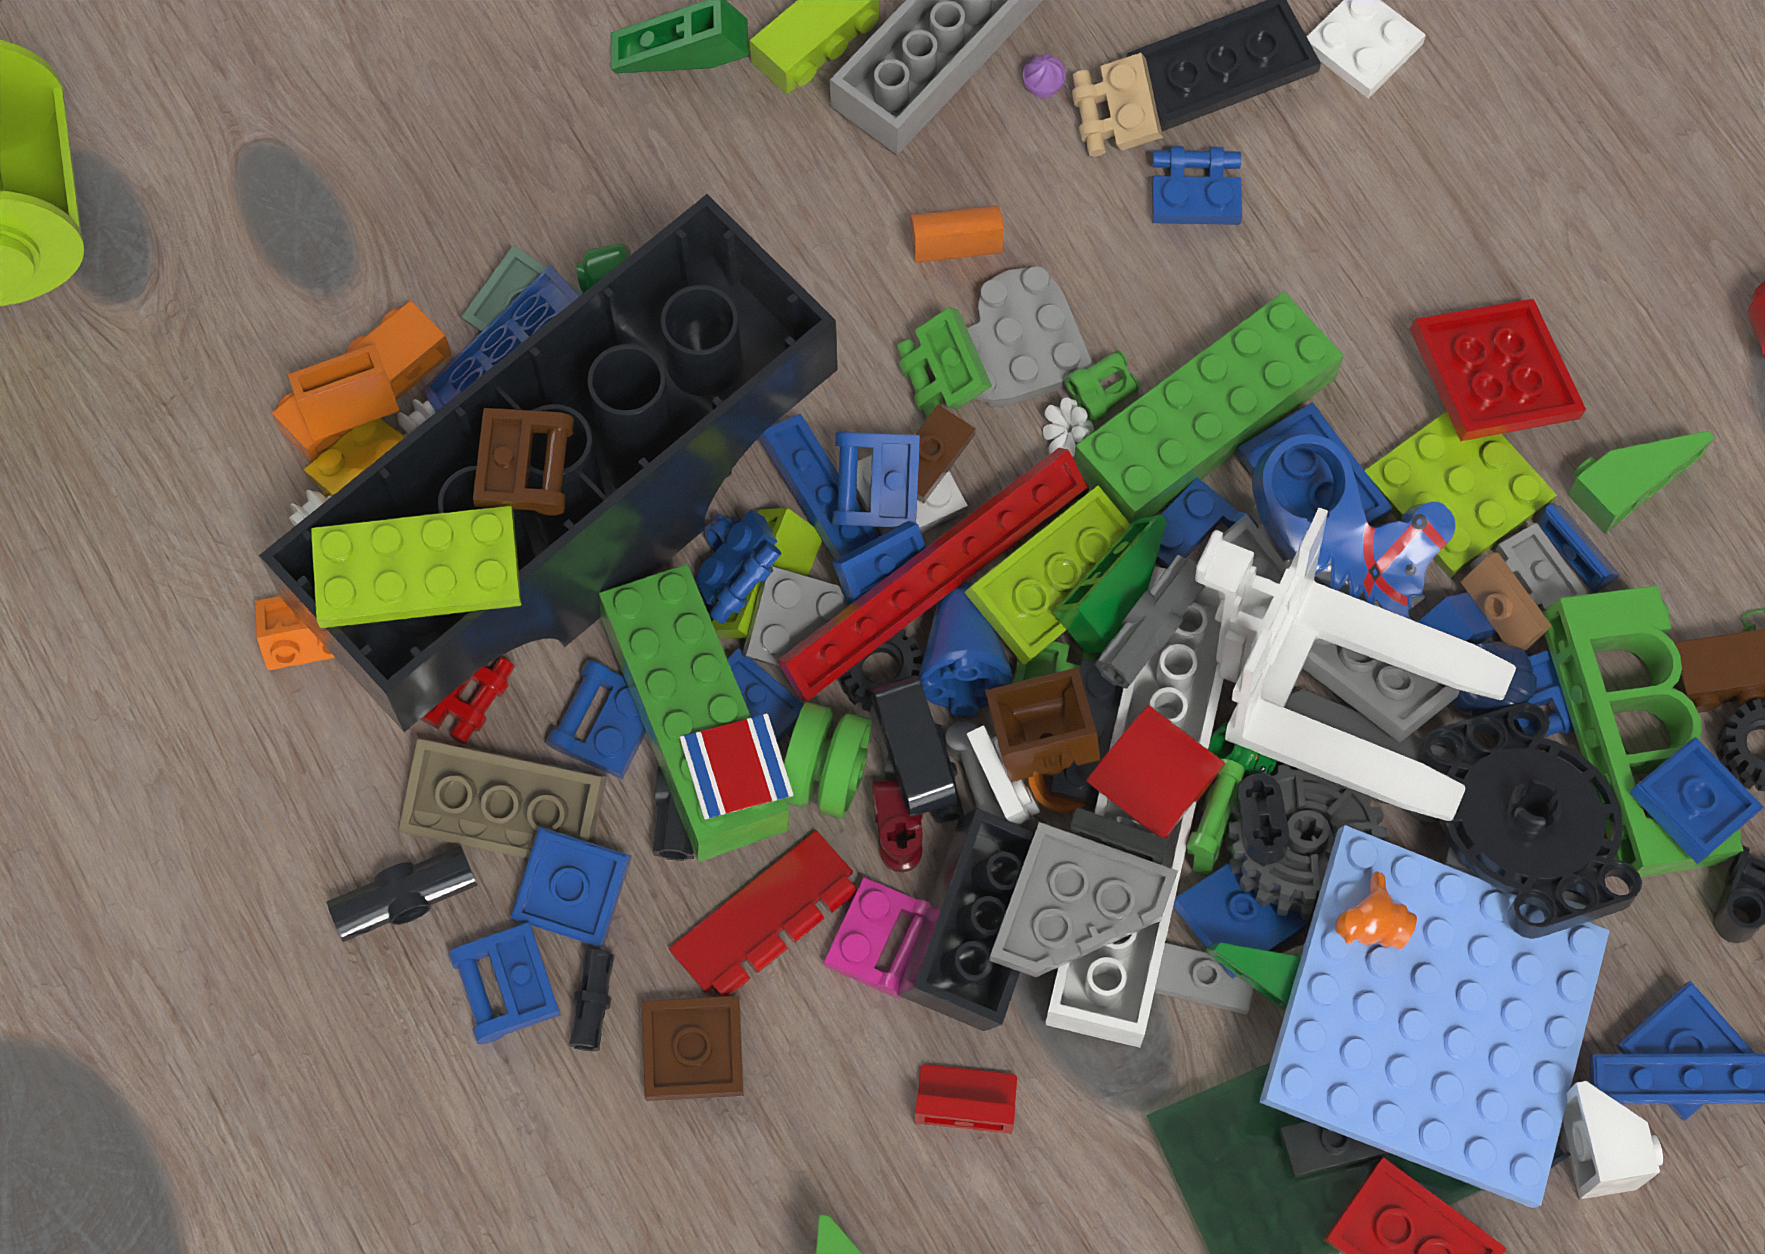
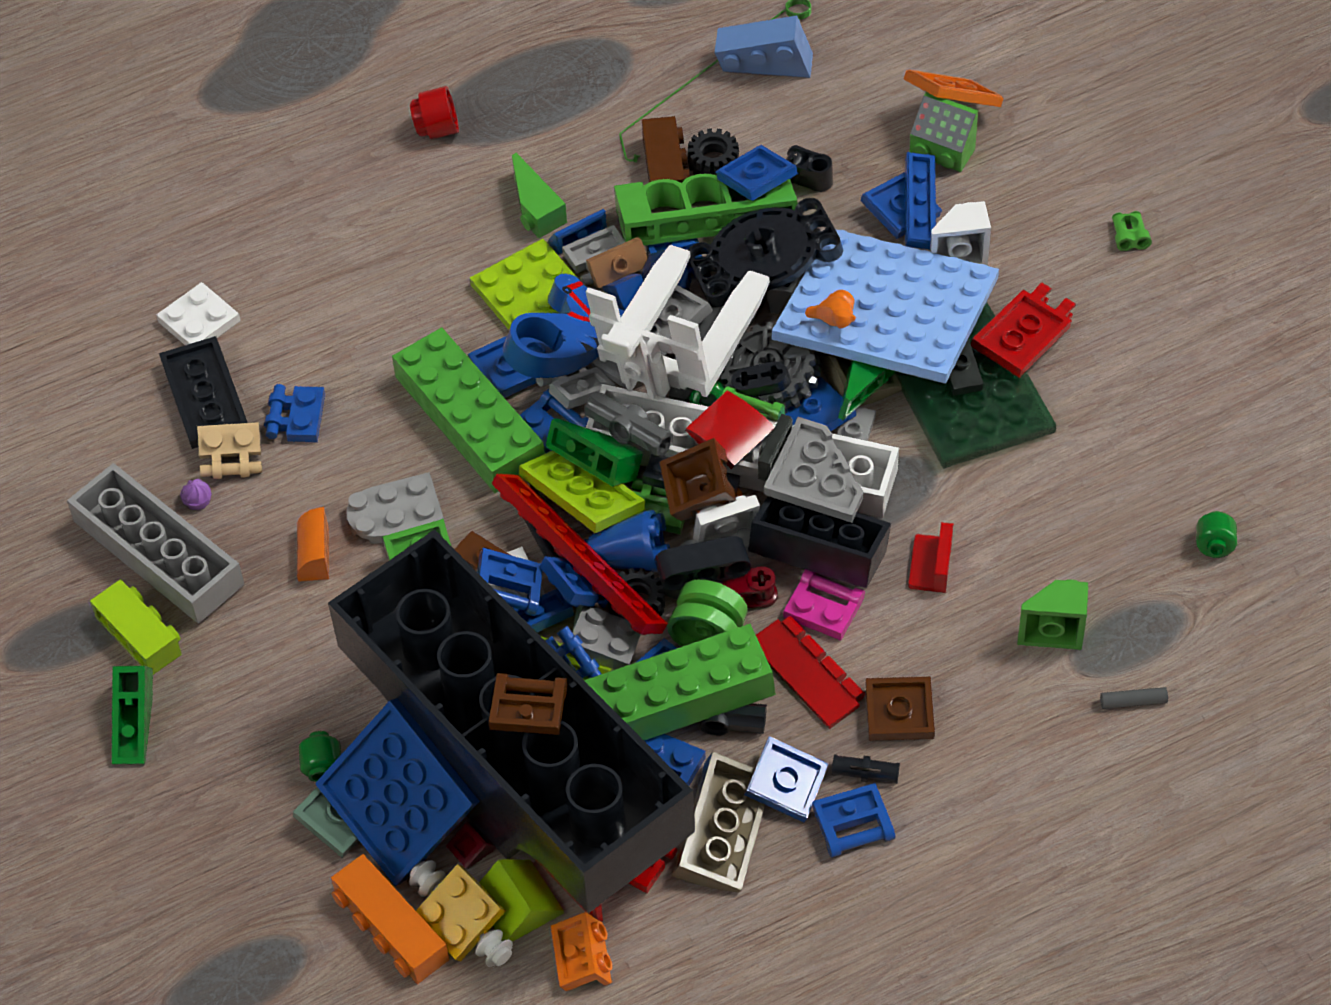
camera: 85 degrees left, 15 degrees down
orange brick [288,344,400,442] -> none
lime plate [311,506,522,628] -> none
black piece [326,845,478,942] -> none
sticker [679,714,794,820] -> none
white plant [1043,398,1094,457] -> none
bright green piece [1064,350,1140,423] -> none
red plate [1410,298,1586,442] -> none

